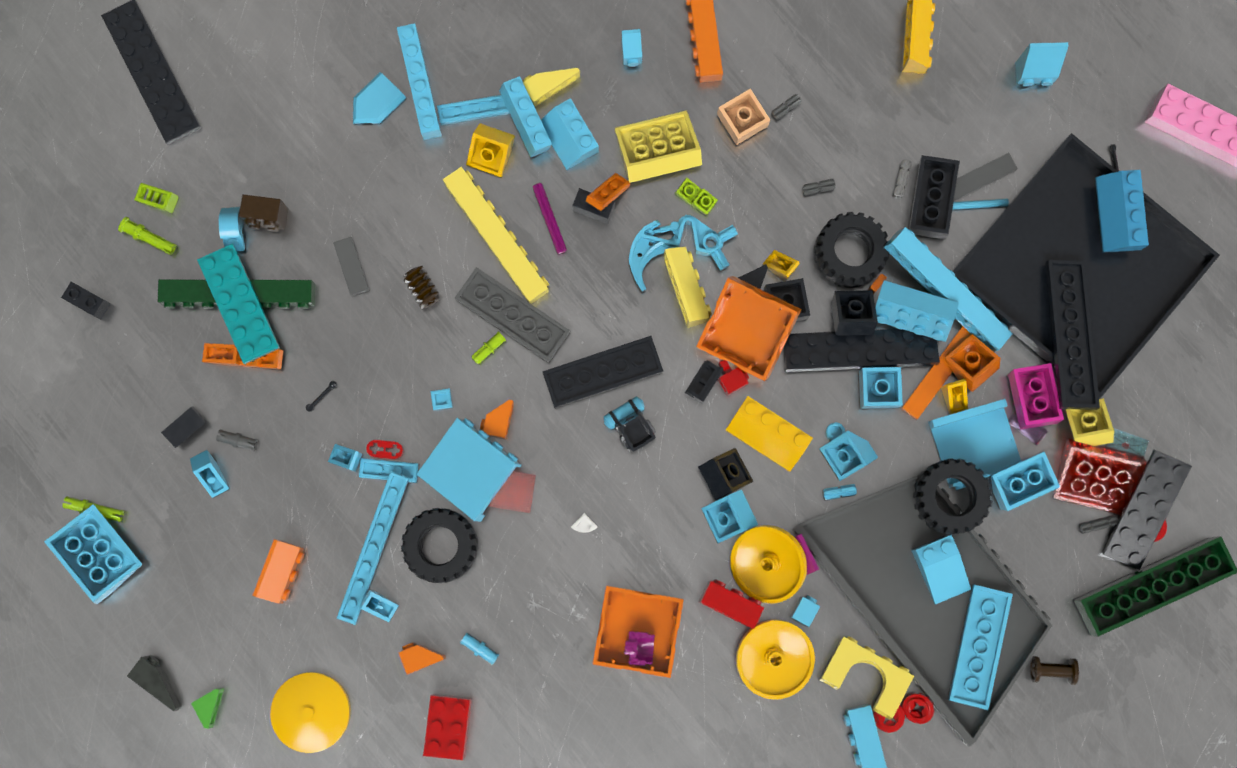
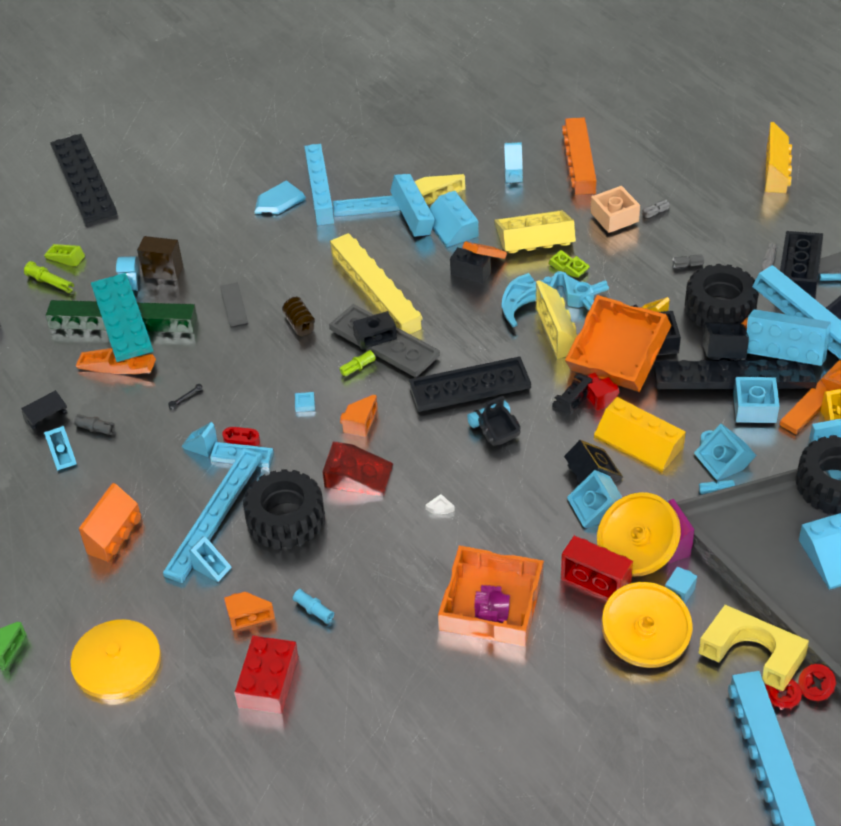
camera: 10 degrees right, 35 degrees down
medium azure panel [416,418,522,522] -> none
yellow slope [466,123,515,177] -> none
magenta axle [533,183,567,254] -> none
none -> black brick [352,311,397,350]

